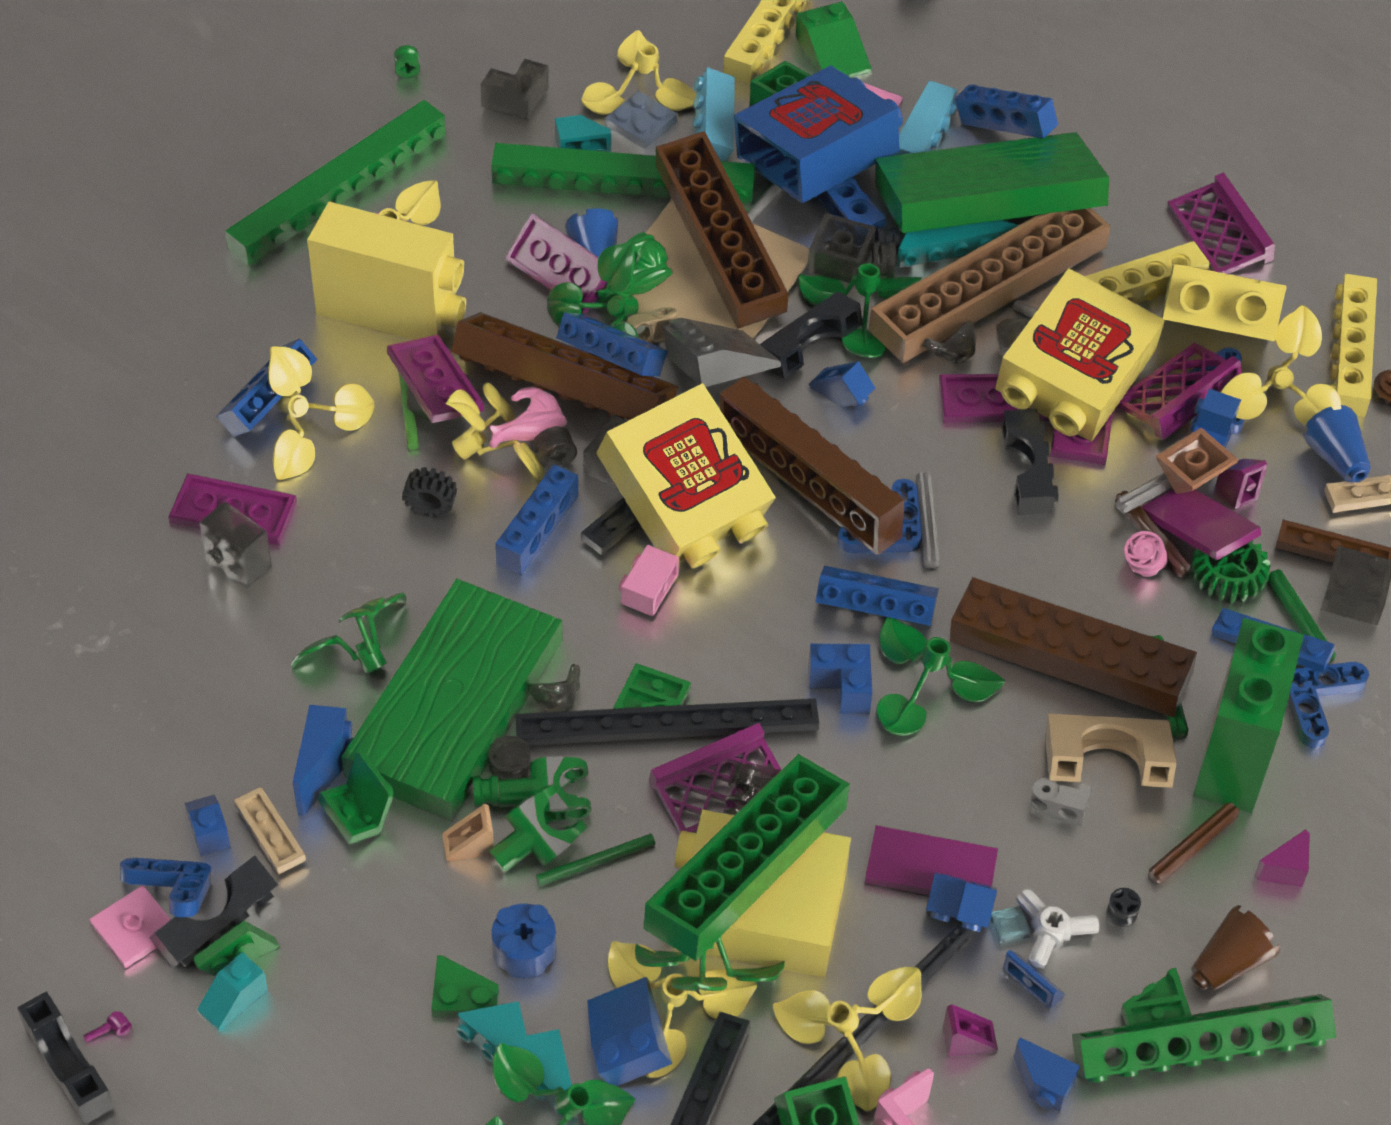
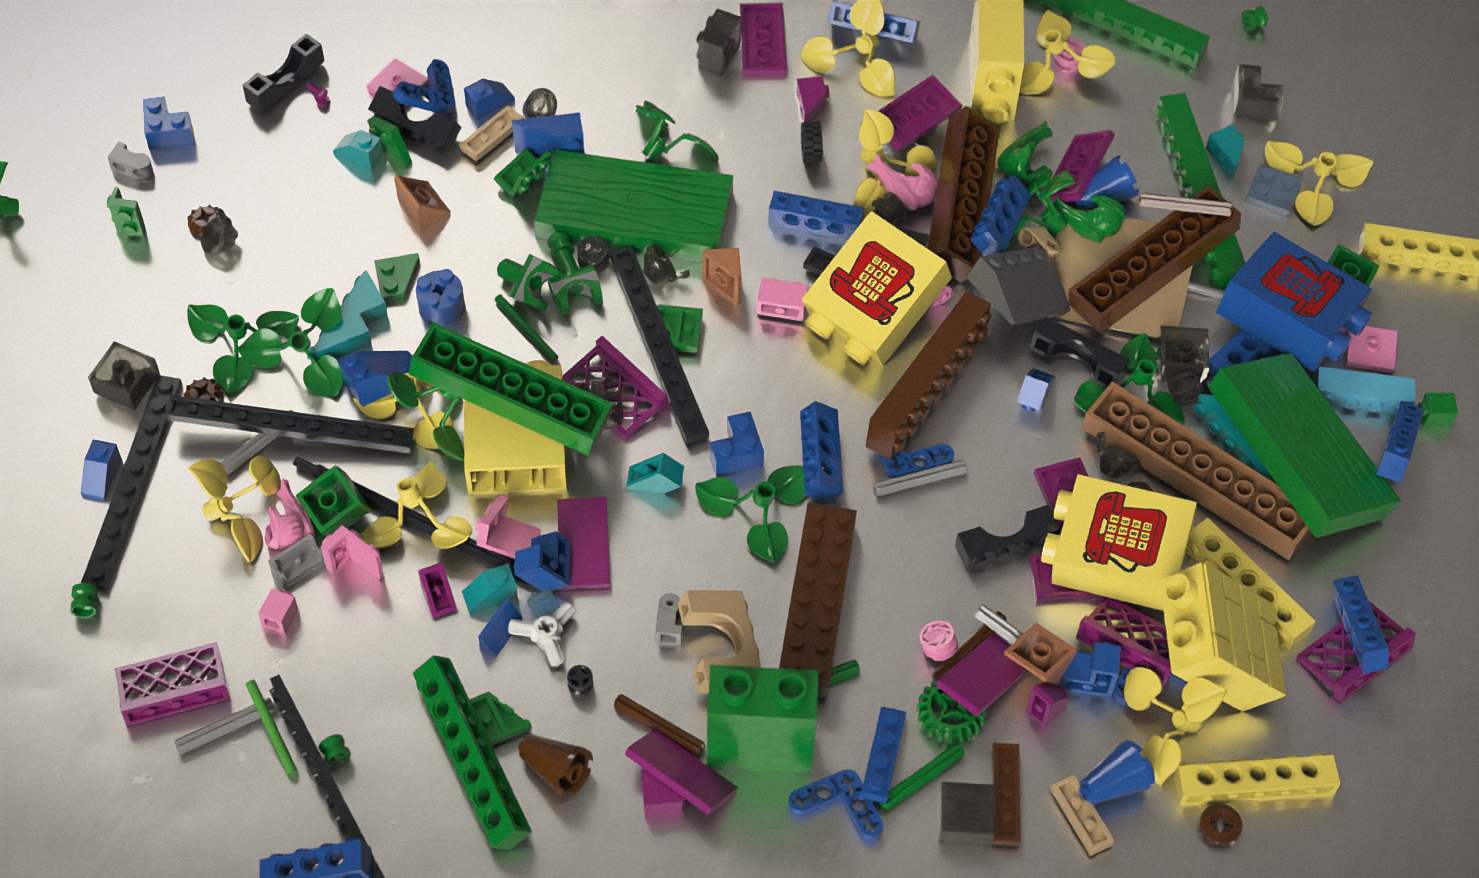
camera: 75 degrees right, 5 degrees up
light nougat slope [442,804,494,861] -> none
medium azure brick [693,67,735,161] -> none
green slope [795,1,872,78] -> none
blue slope [1014,1037,1080,1112] -> none
none -> nougat slope [394,175,451,229]
none -> teal slope [462,564,518,614]
none -> bright pink bracket [476,494,541,559]
none -> clear smoke hat [522,88,557,119]
none -> magenta tile [625,729,738,815]
none -> teal slope [626,453,684,494]
none -> nougat slope [702,248,741,305]
none -> magenta slope [796,76,830,122]
none -> green hair [997,121,1053,181]
none -> axle [1139,193,1233,216]
none -> blue brick [1333,575,1389,674]
none -> green brick [1418,393,1458,426]

